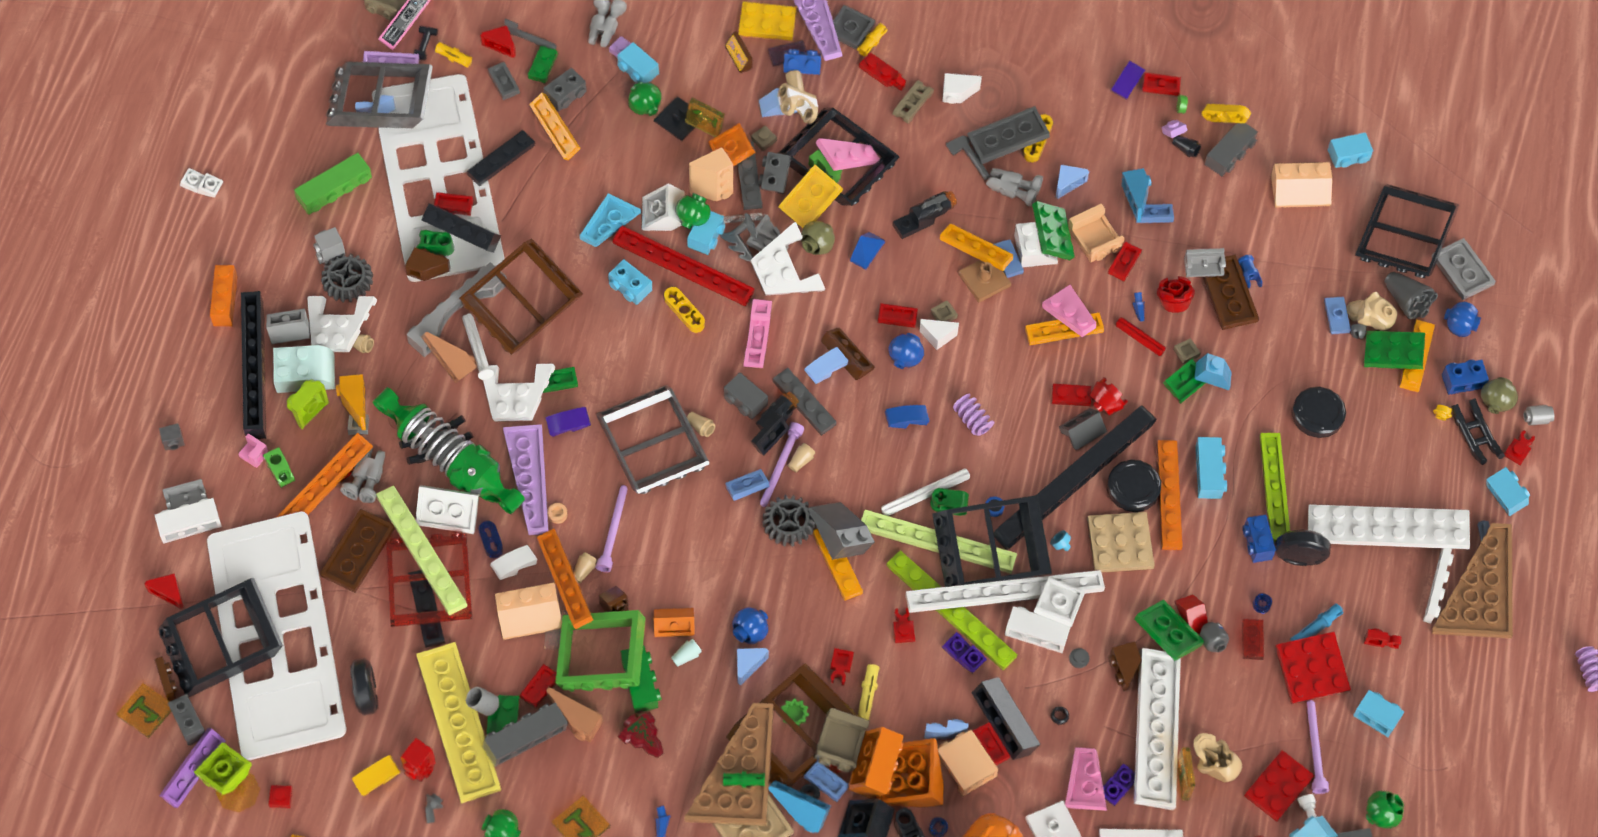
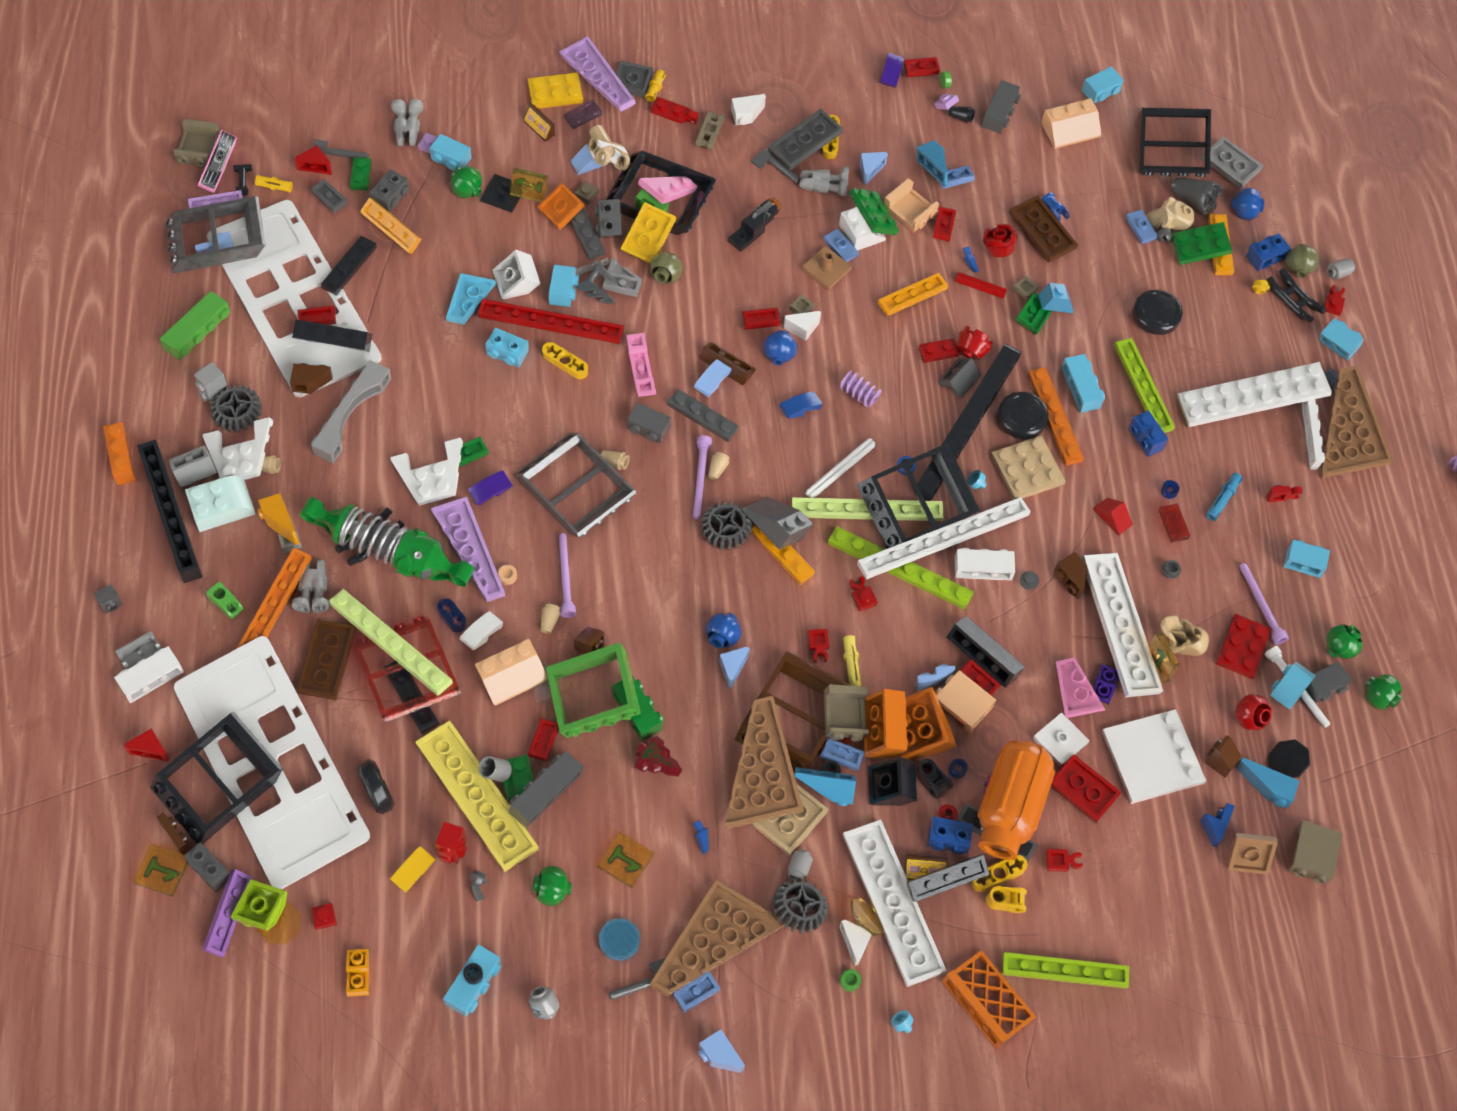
camera: 20 degrees left, 0 degrees up
white slope [180,168,223,197] -> none
bright pink panel [238,434,268,468] -> none
lime slope [287,379,329,429] -> none
green piece [416,230,454,256] -> none
white plate [416,485,479,534] -> none
nougat slope [421,332,477,383] -> none
reddish brown window [459,239,583,355] -> none
white axle [462,313,493,380] -> none
orange plate [537,528,593,629] -> none
nougat slope [547,687,603,742] -> none
orange panel [654,608,695,637] -> none
light aqua cone [671,639,702,667] -> none
green plant [676,193,711,229] -> none
light nougat slope [689,147,733,201] -> none
green pin [723,771,765,788] -> none
medium blue plate [725,469,770,501] -> none
white wing [751,222,825,296] -> none
black plate [751,391,799,456] -> none
bright green piece [781,698,809,726] -> none
blue brick [783,49,821,75] -> none
blue slope [850,232,885,270] -> none
green piece [930,488,969,516] -> none
light orange plate [940,223,1013,271] -> none
dark purple slope [942,632,987,673] -> none
white plate [1034,577,1085,627] -> none
bright pink wing [1042,285,1096,337] -> none
black piece [1051,706,1070,725] -> none
green plate [1134,599,1204,661] -> none
light grey hinge [1184,248,1226,277] -> none
dark grey head [1199,622,1230,652] -> none
yellow beam [1202,104,1251,123] -> none
black piece [1275,529,1331,566] -> none
red plate [1275,631,1351,704] -> none
none -> dark grey plate [1161,560,1181,579]

